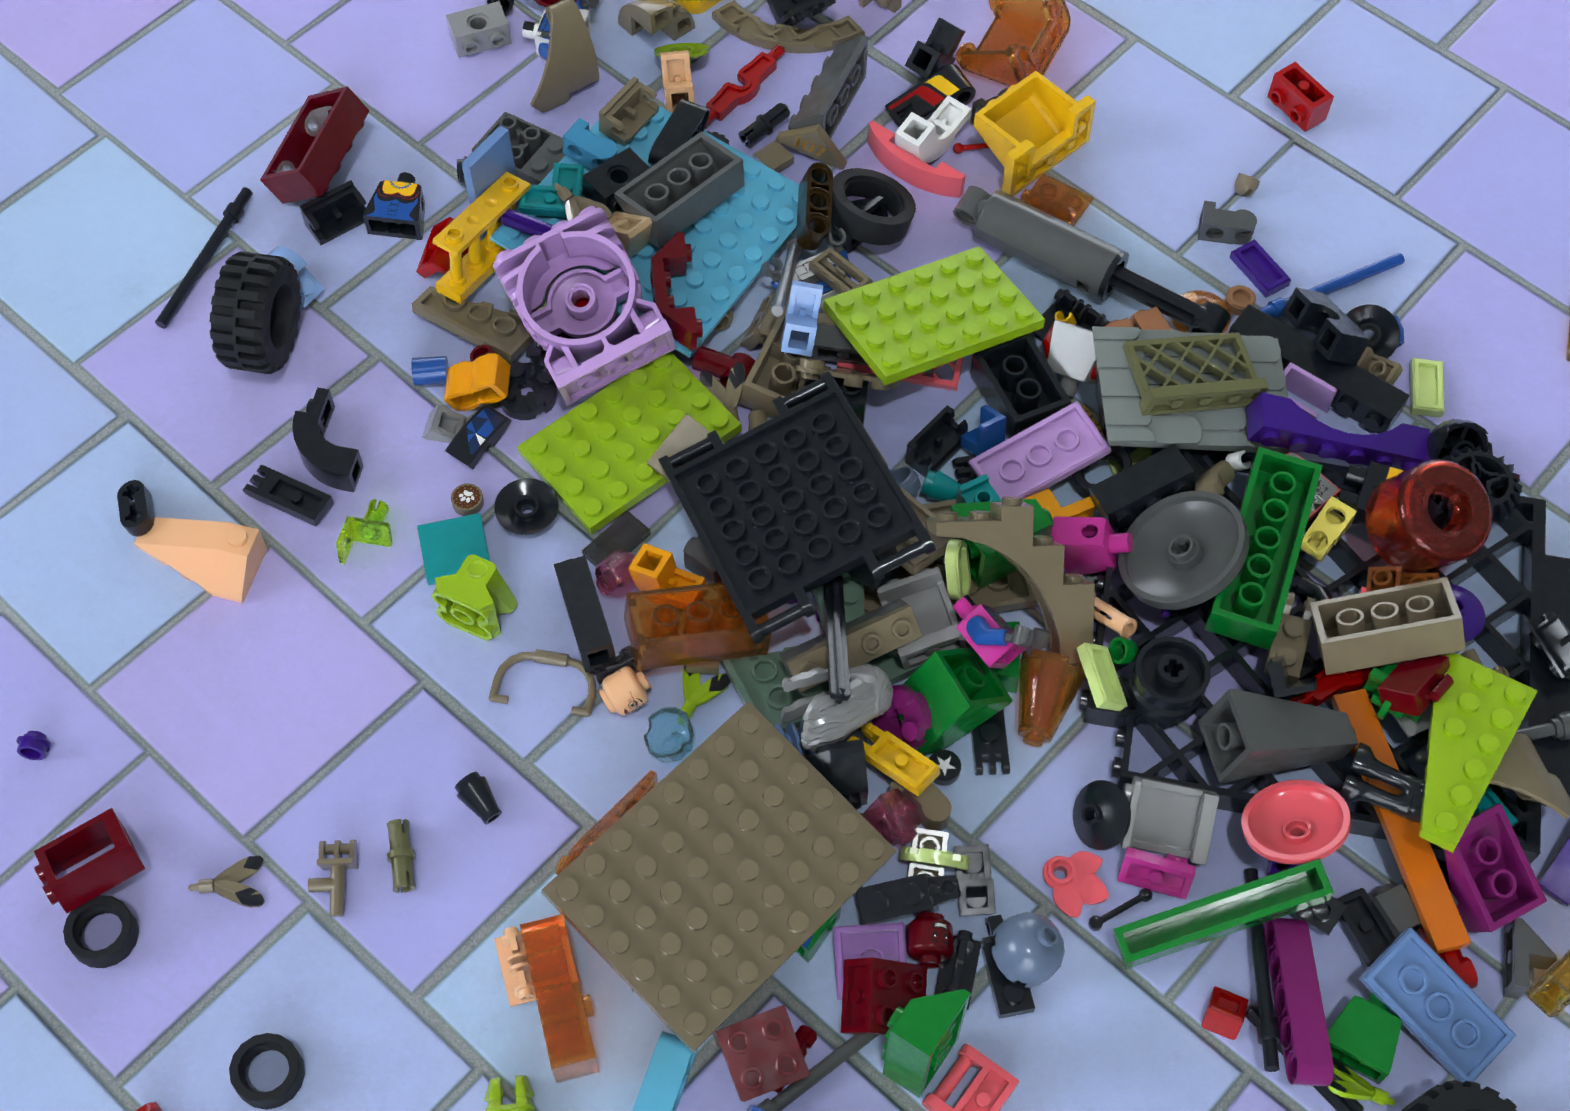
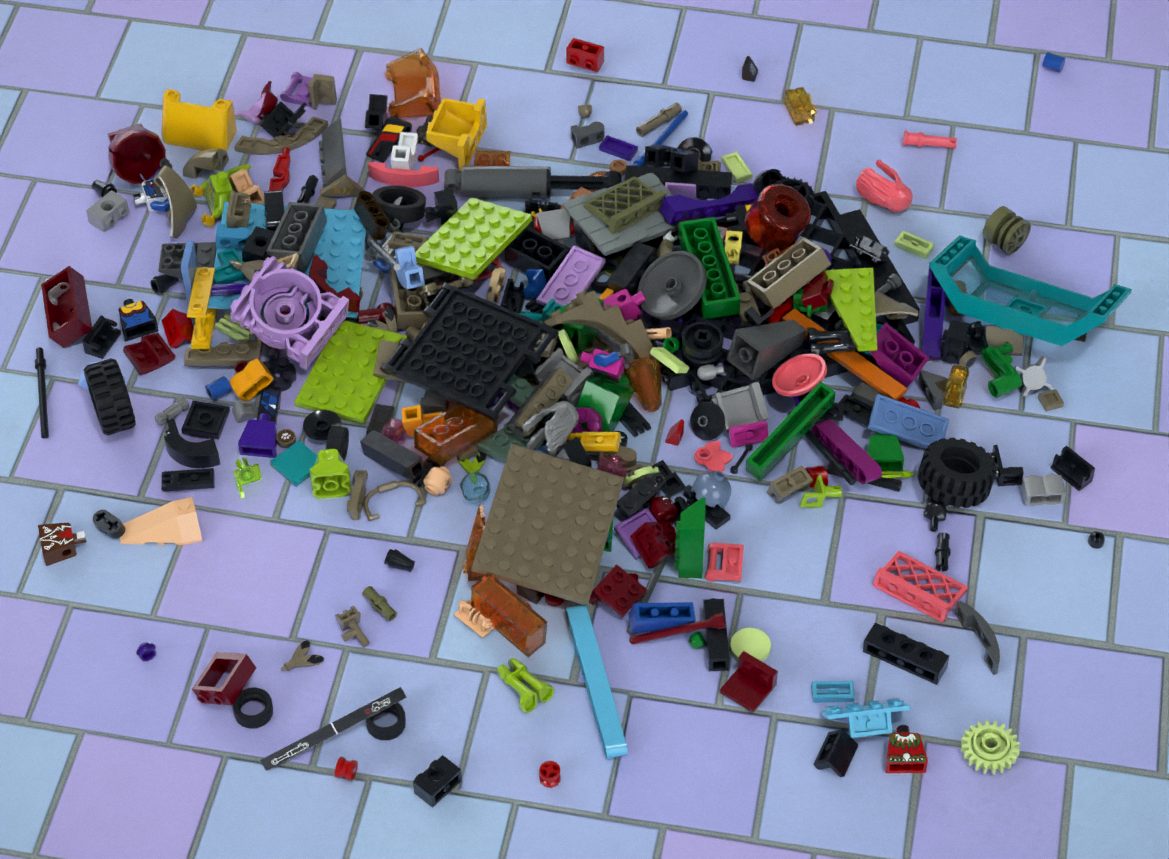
camera: 30 degrees left, 10 degrees down
dark tan plate [740,288,791,351] -> none
black axle [823,575,851,704] -> none
none -> reddish brown torso [38,522,87,566]
none -> dark red slope [123,333,176,375]
none -> light grey axle [155,398,190,425]
none -> black plate [181,401,230,439]
none -> lime torso [190,171,233,227]
none -> dark purple torso [238,413,277,458]
none -> black sticker [261,687,407,771]
none -> black tyre [326,426,349,461]
none -> dark tan hinge [347,470,368,520]
none -> black brick [424,188,458,227]
none -> tan plate [487,266,506,303]
none -> dark tan pin [636,102,682,137]
none -> red slope [665,419,684,446]
none -> light grey cylinder [697,364,724,380]
none -> slope [742,56,758,82]
none -> dark tan hinge [767,466,813,503]
none -> lime bracket [800,476,842,508]

